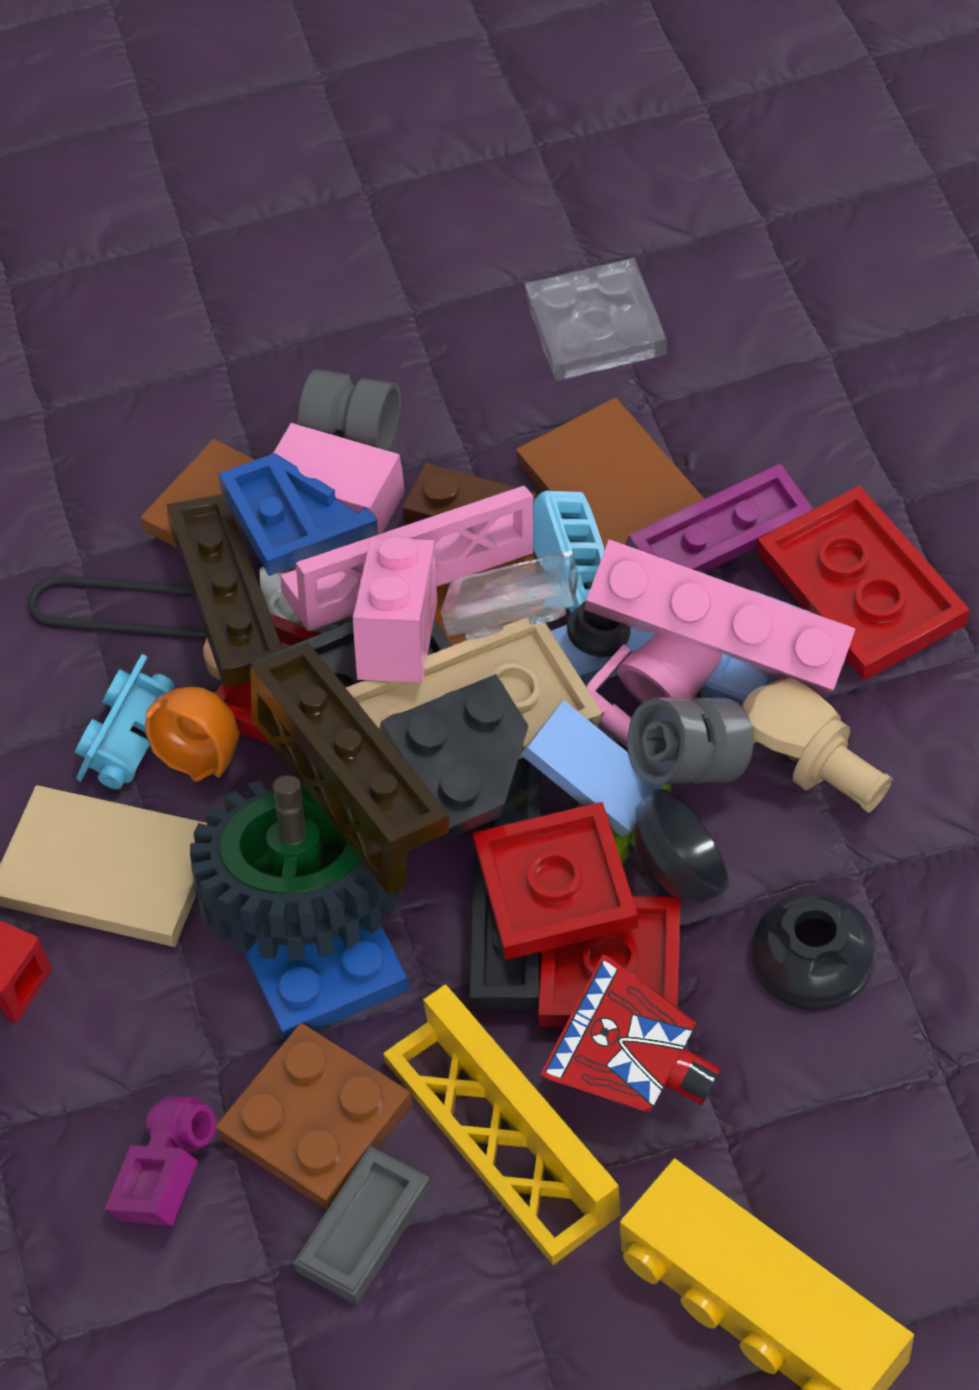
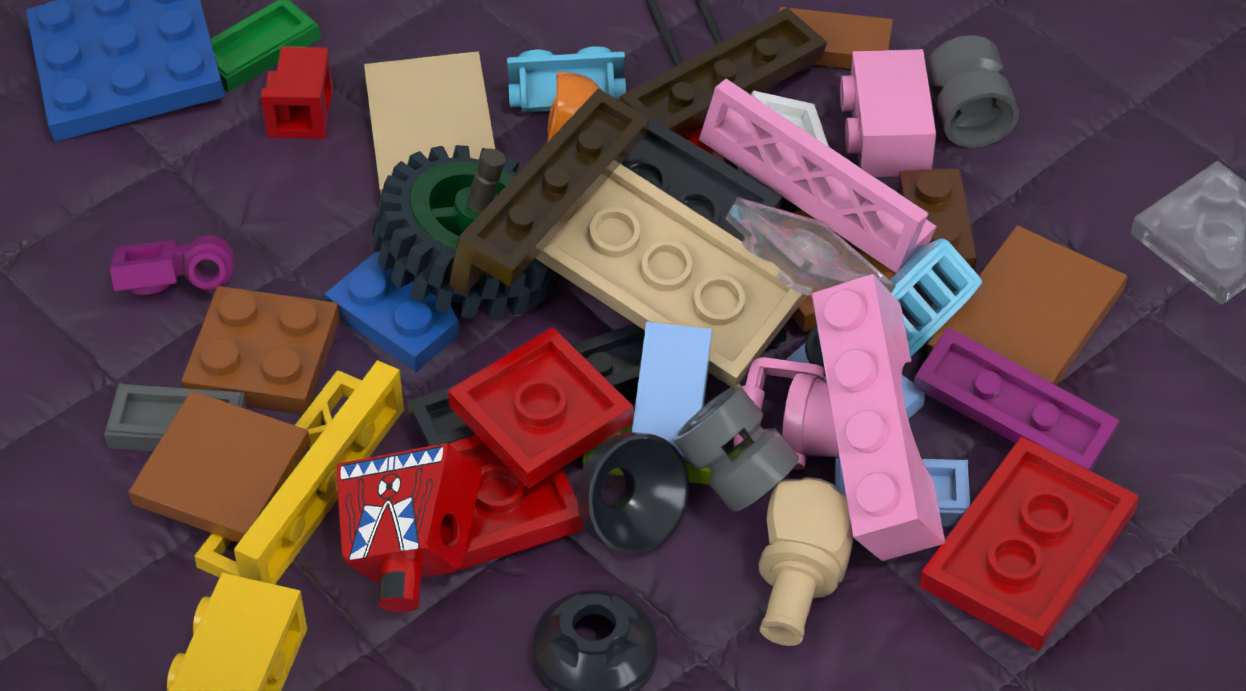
camera: 60 degrees right, 5 degrees down
blue wing [218,453,378,576] -> none
bright pink brick [353,536,437,683] -> none
black plate [379,674,529,842] -> none
none -> dark orange tile [128,390,311,543]

